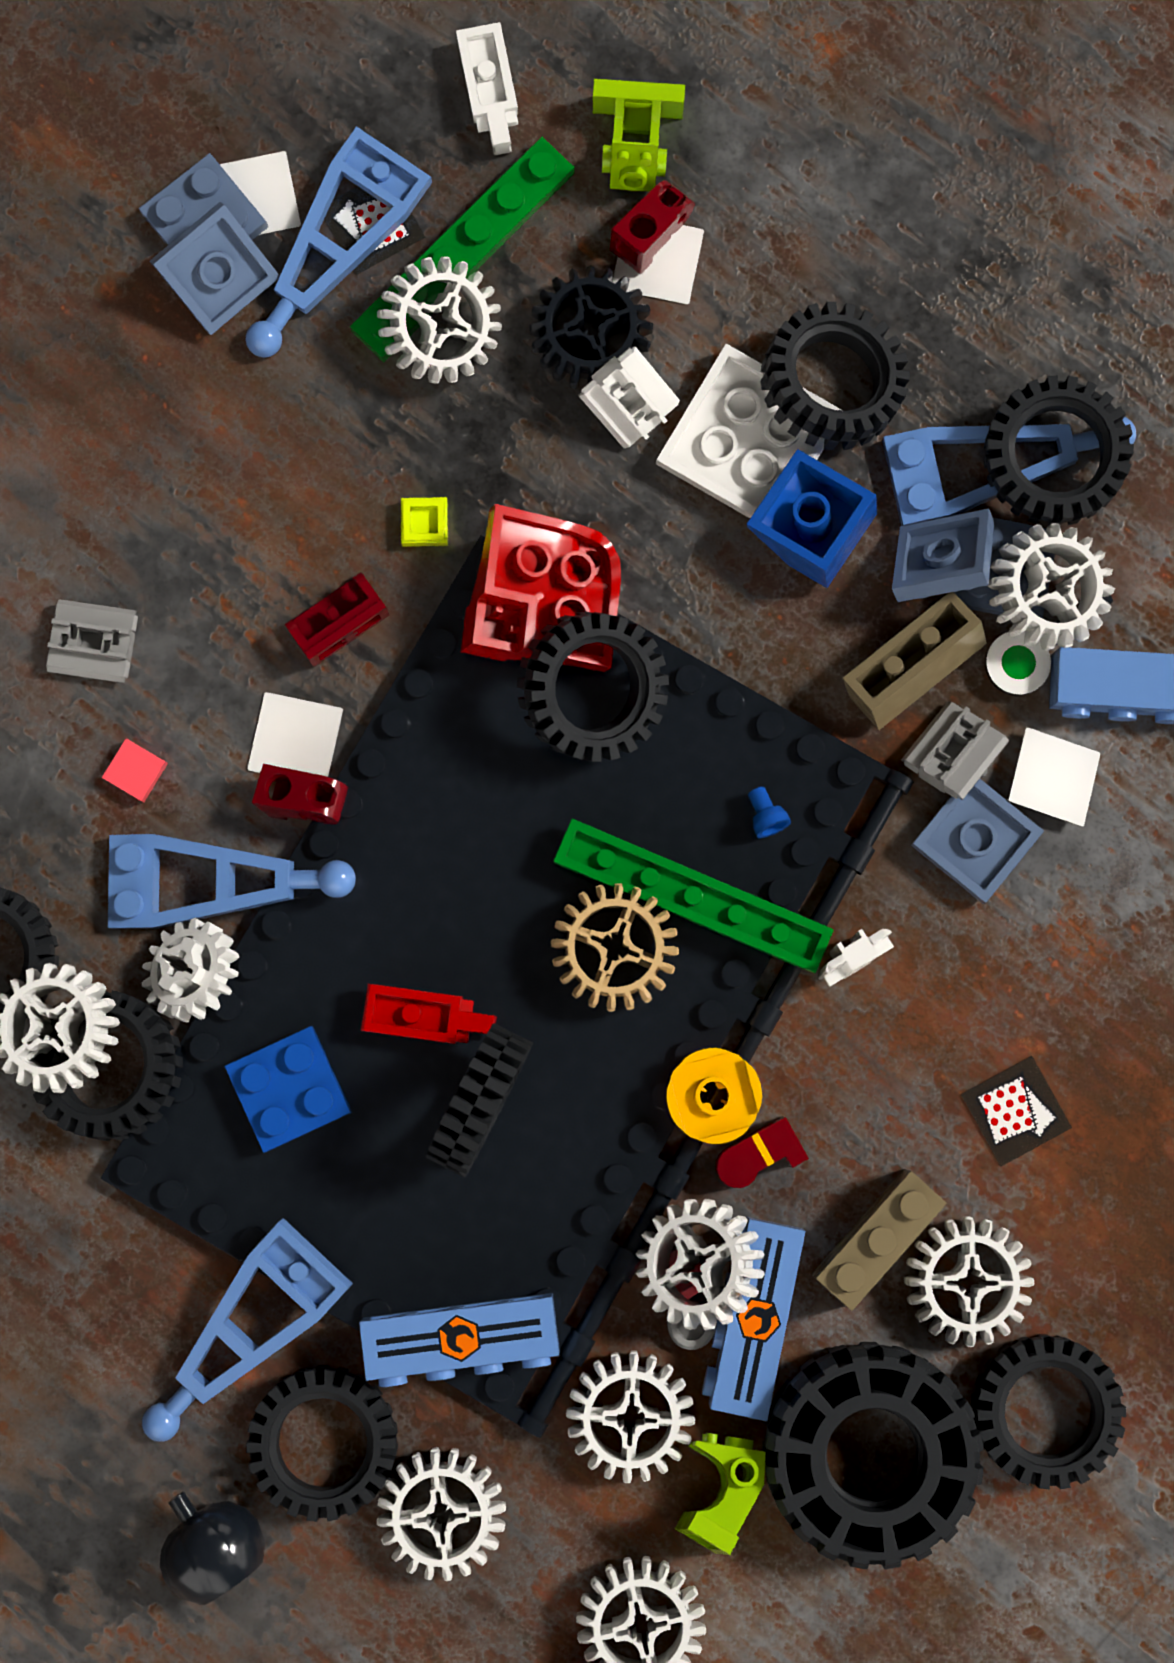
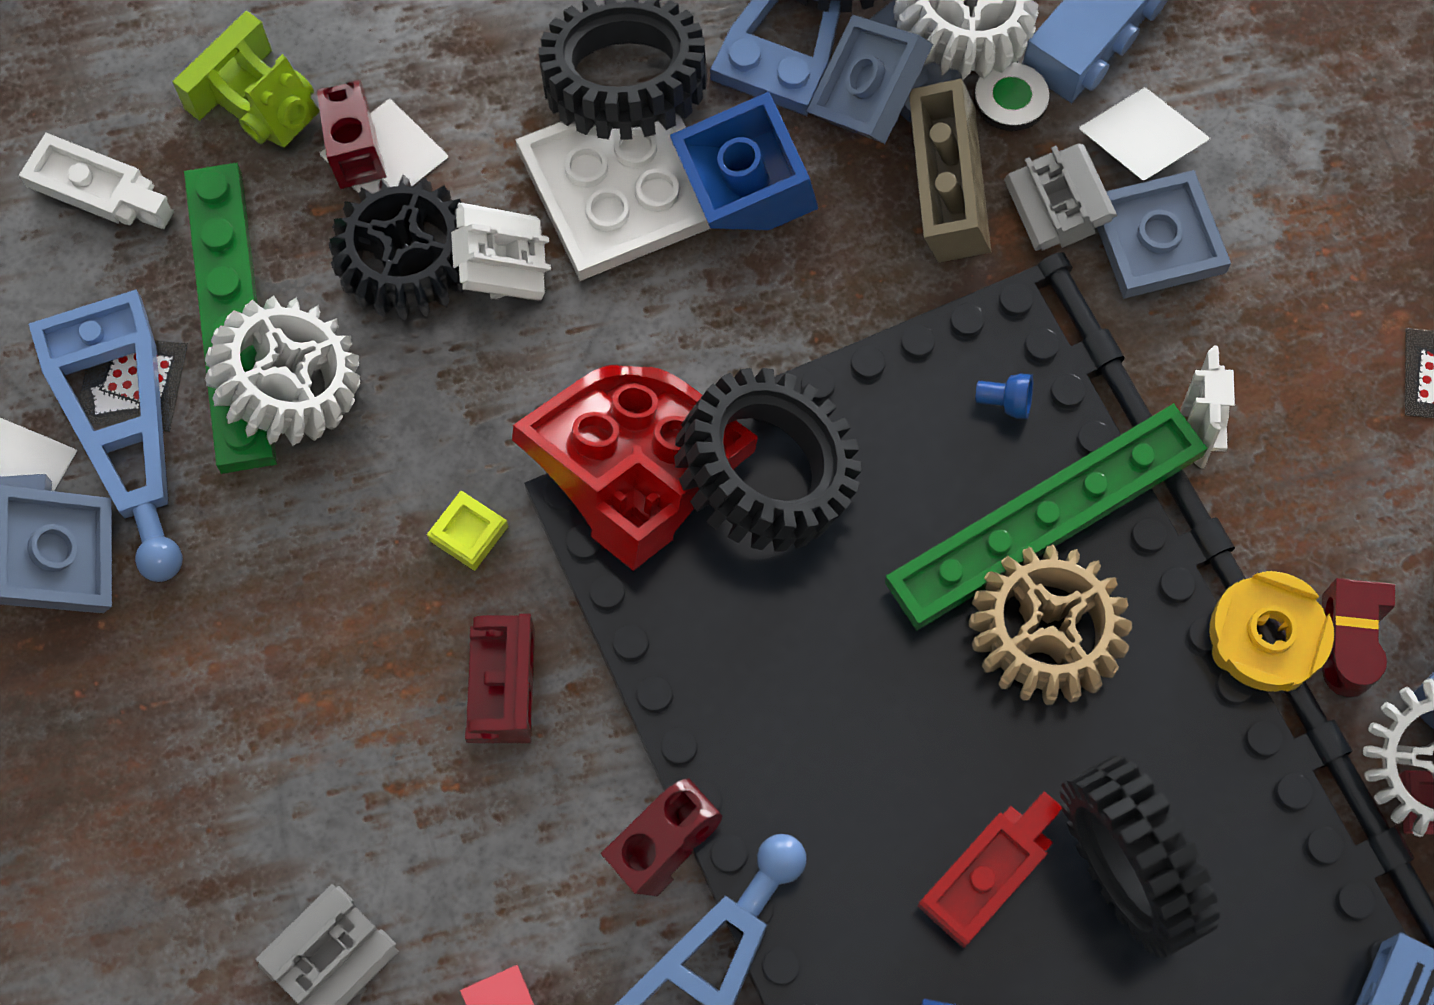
camera: 55 degrees left, 15 degrees down
white sticker [247,692,343,777] -> none

